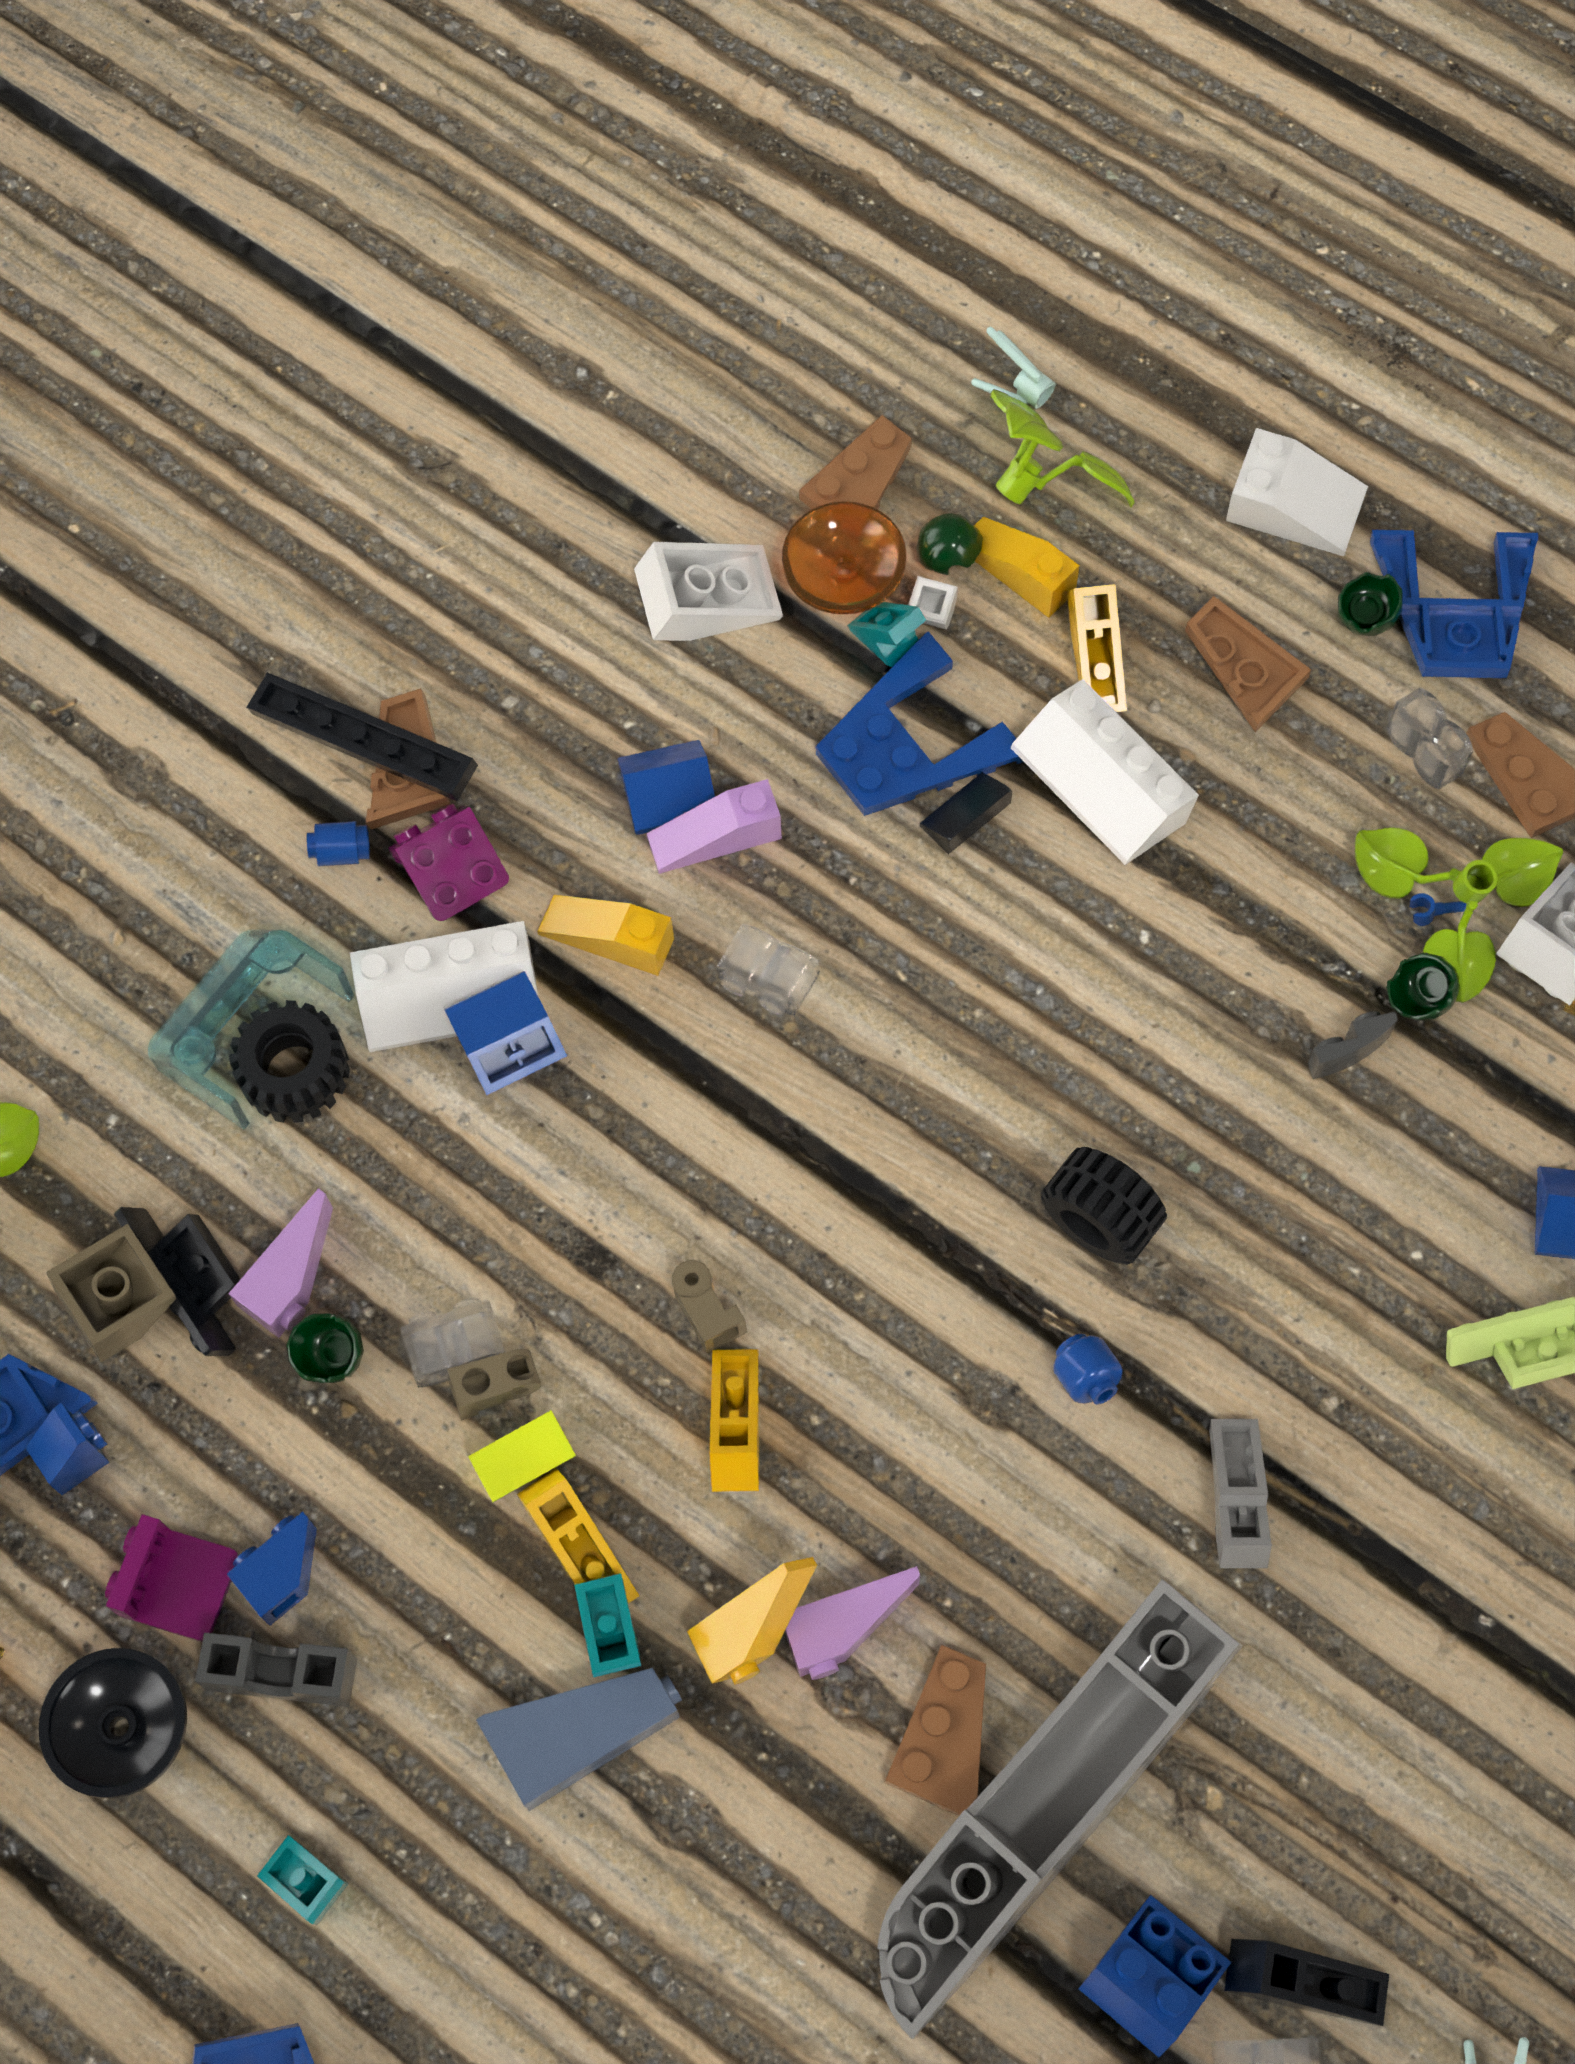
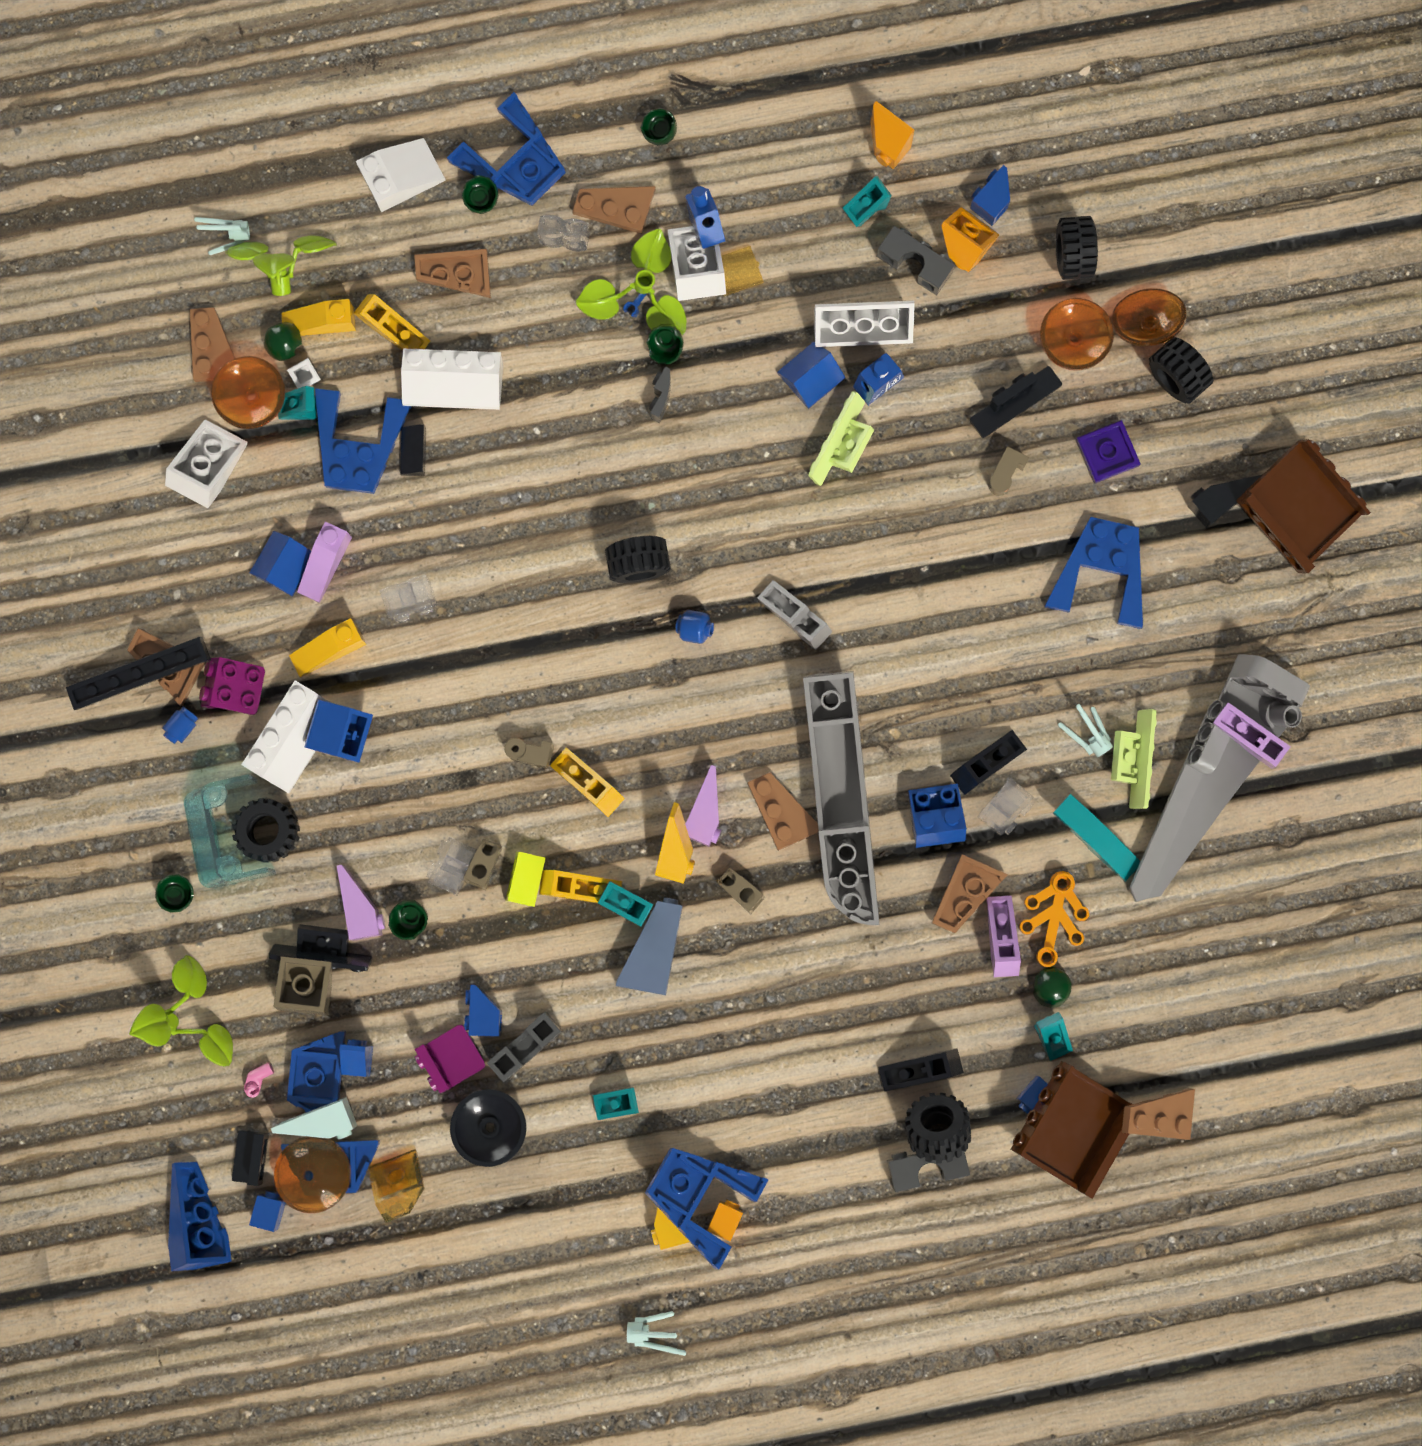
camera: 45 degrees left, 15 degrees up
none -> dark green hair [155,874,194,913]
none -> dark tan leg [716,867,765,915]

